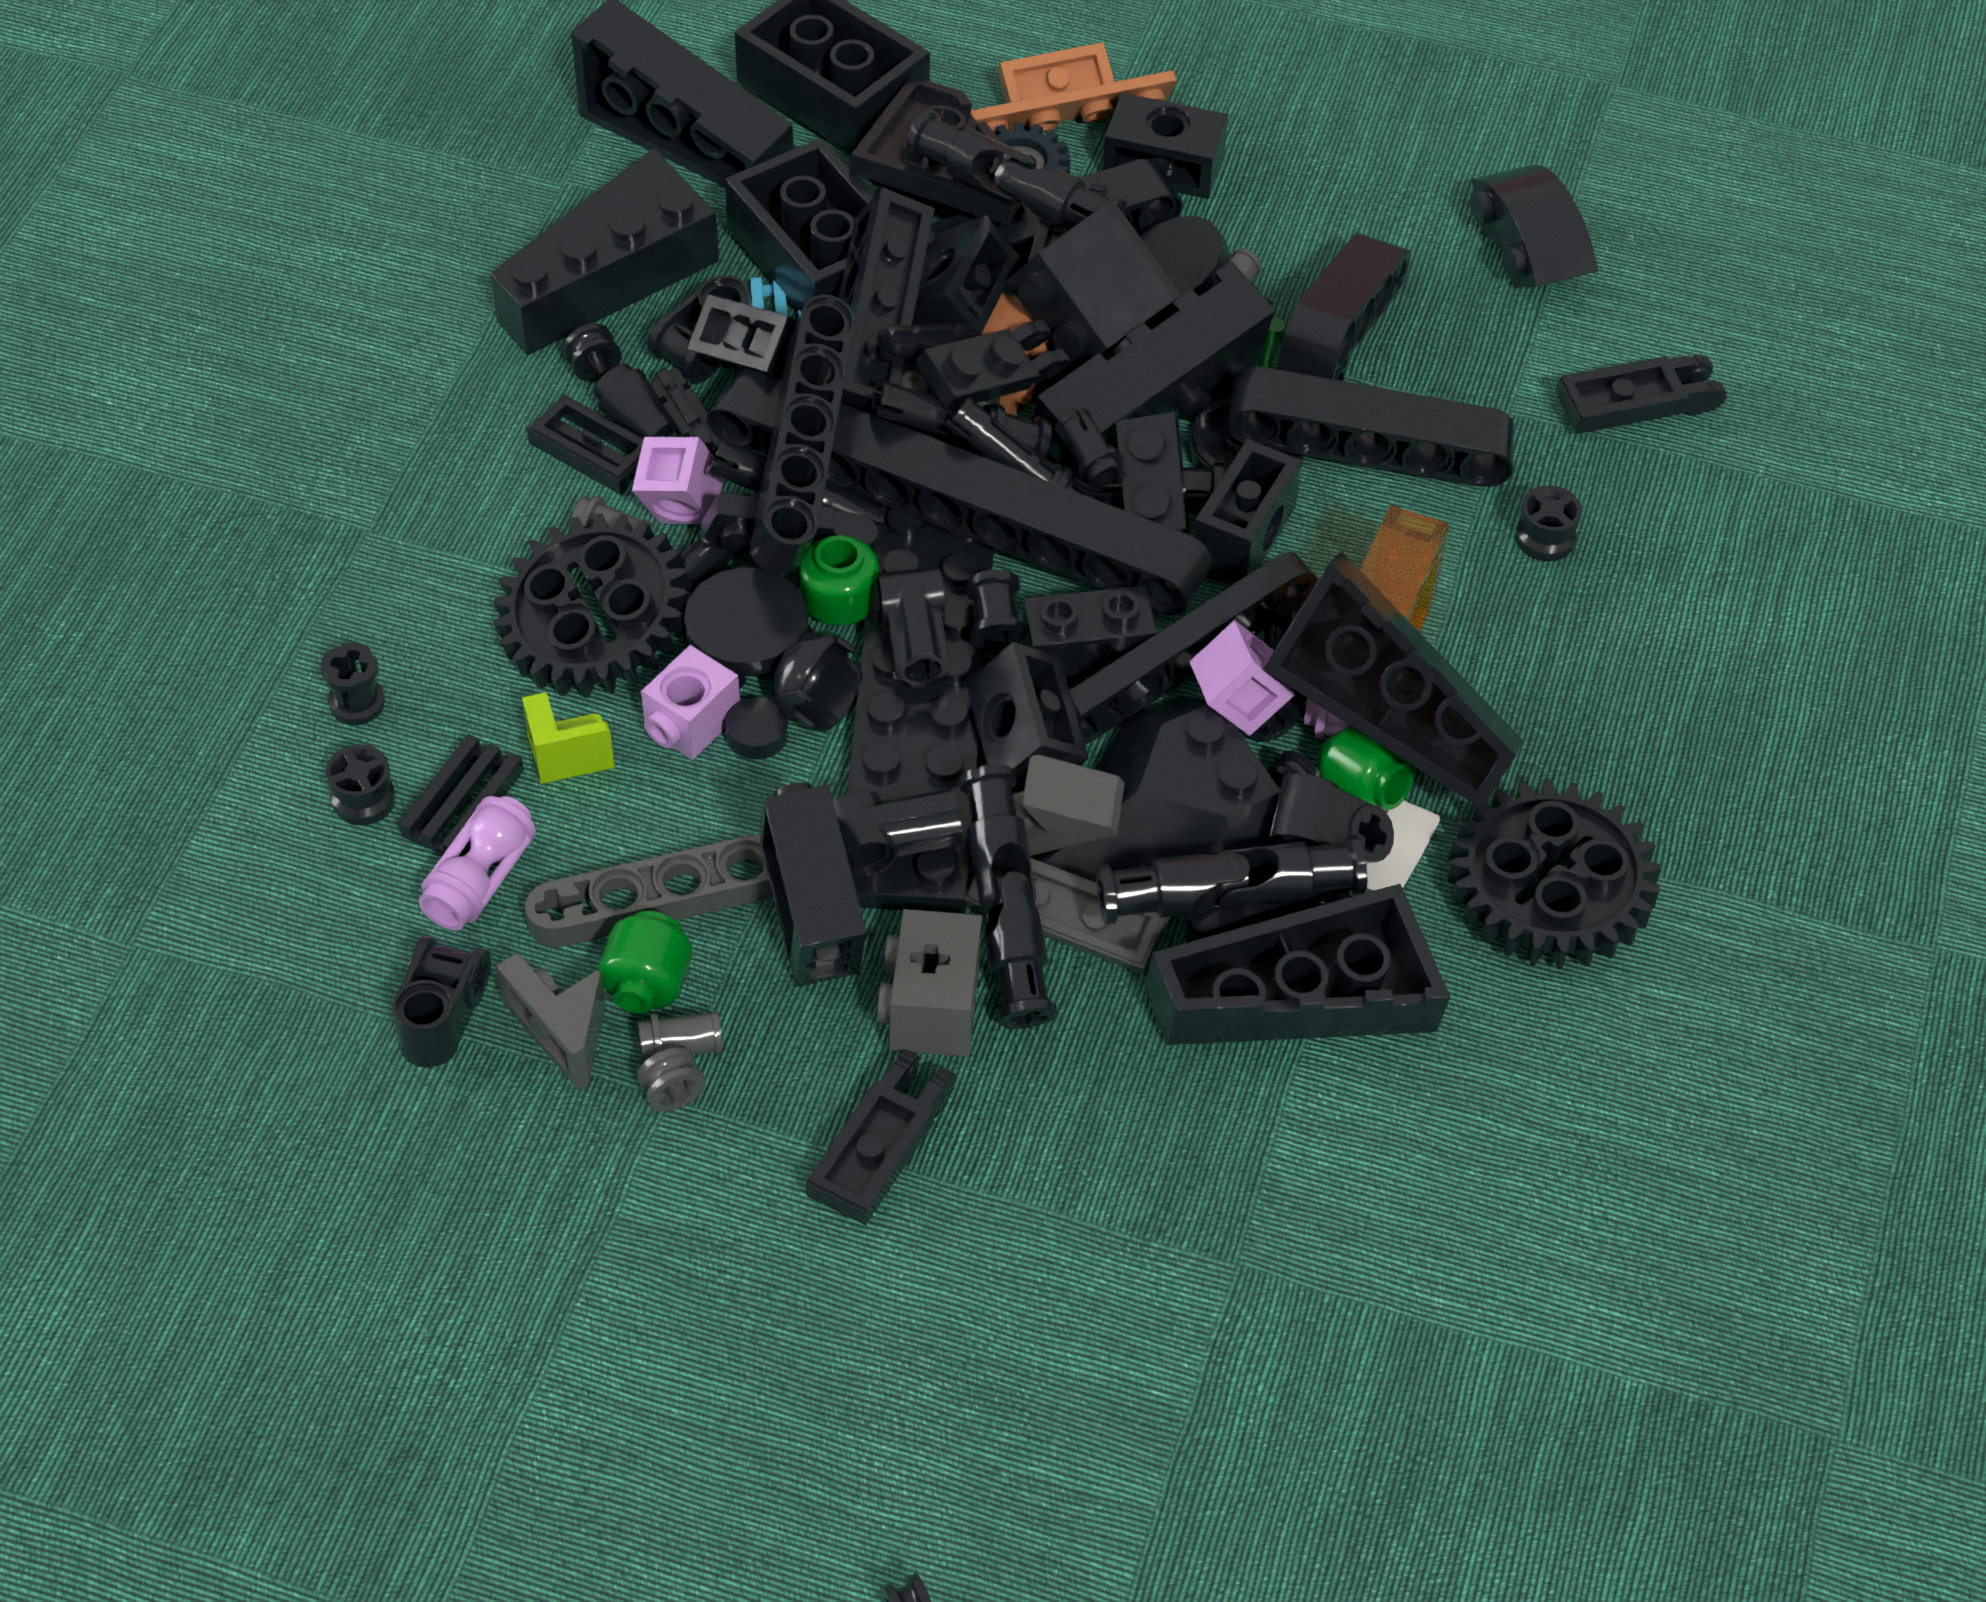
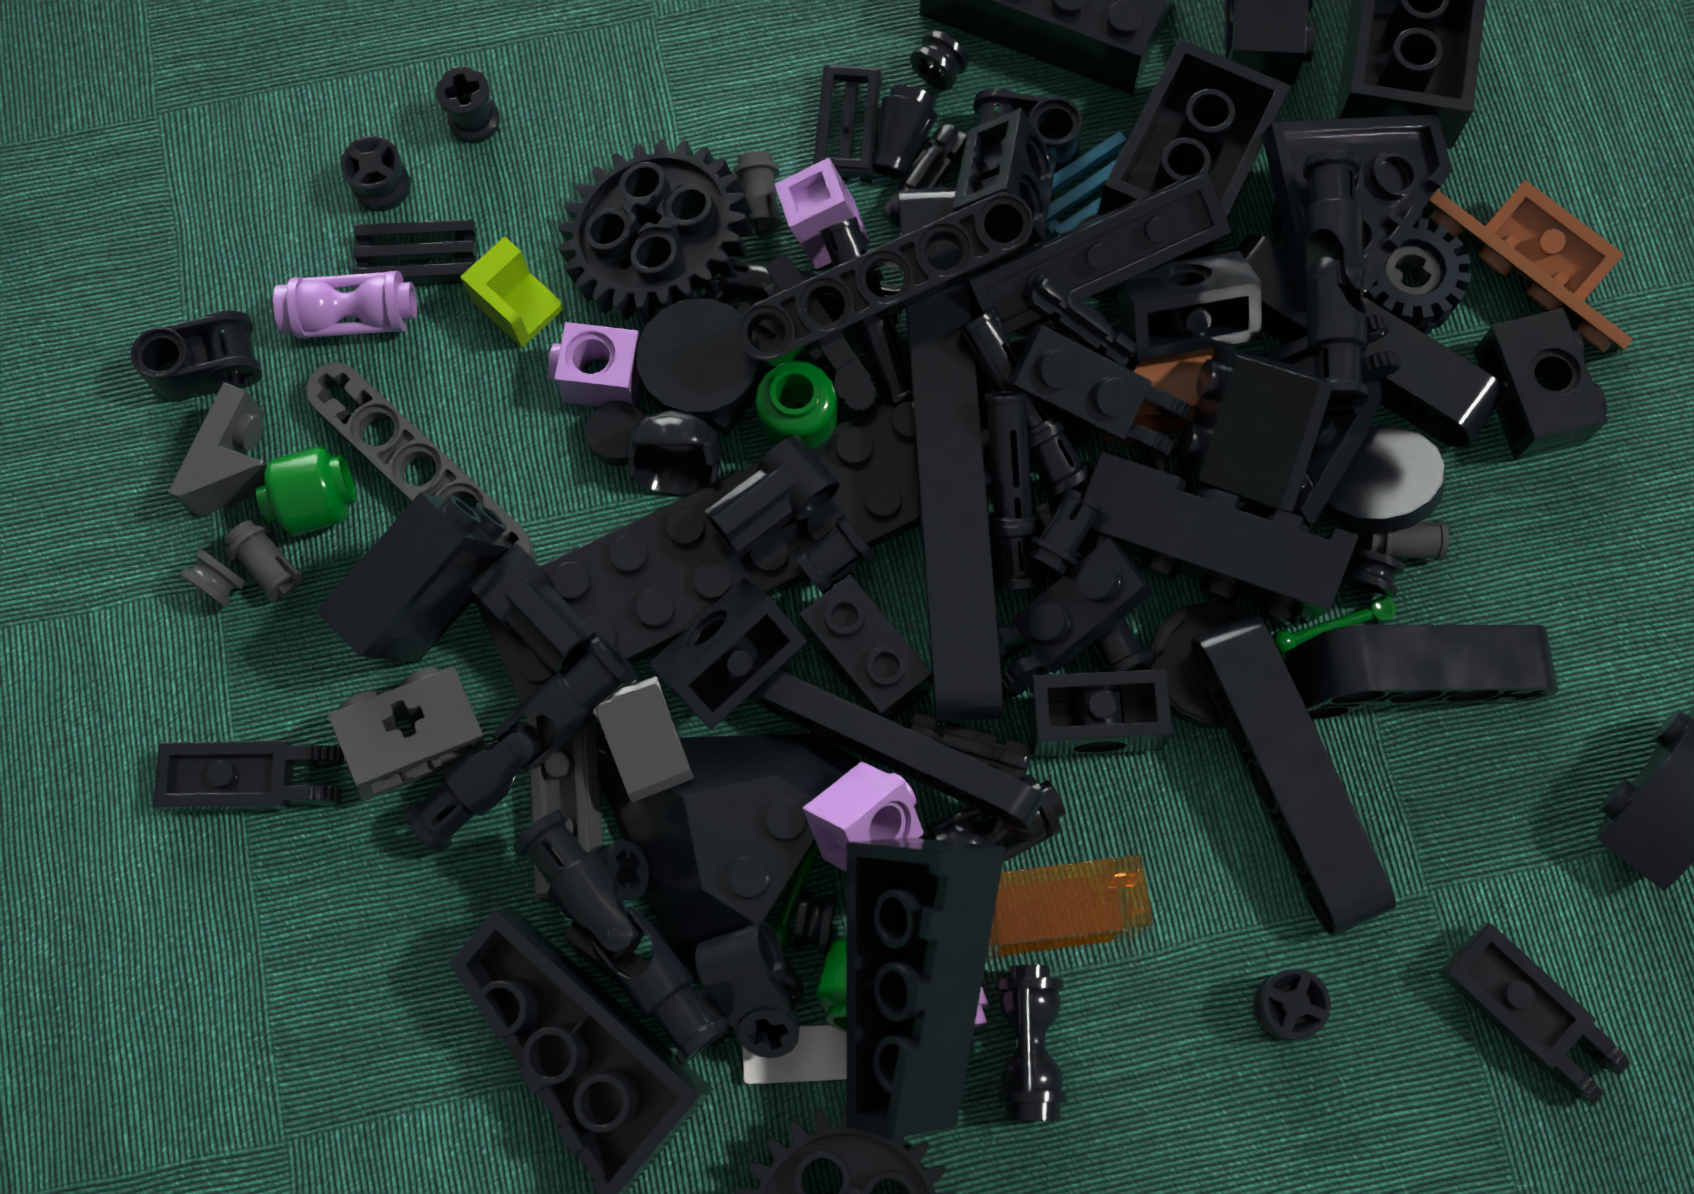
camera: 65 degrees right, 20 degrees up
none -> black piece [996,965,1067,1121]

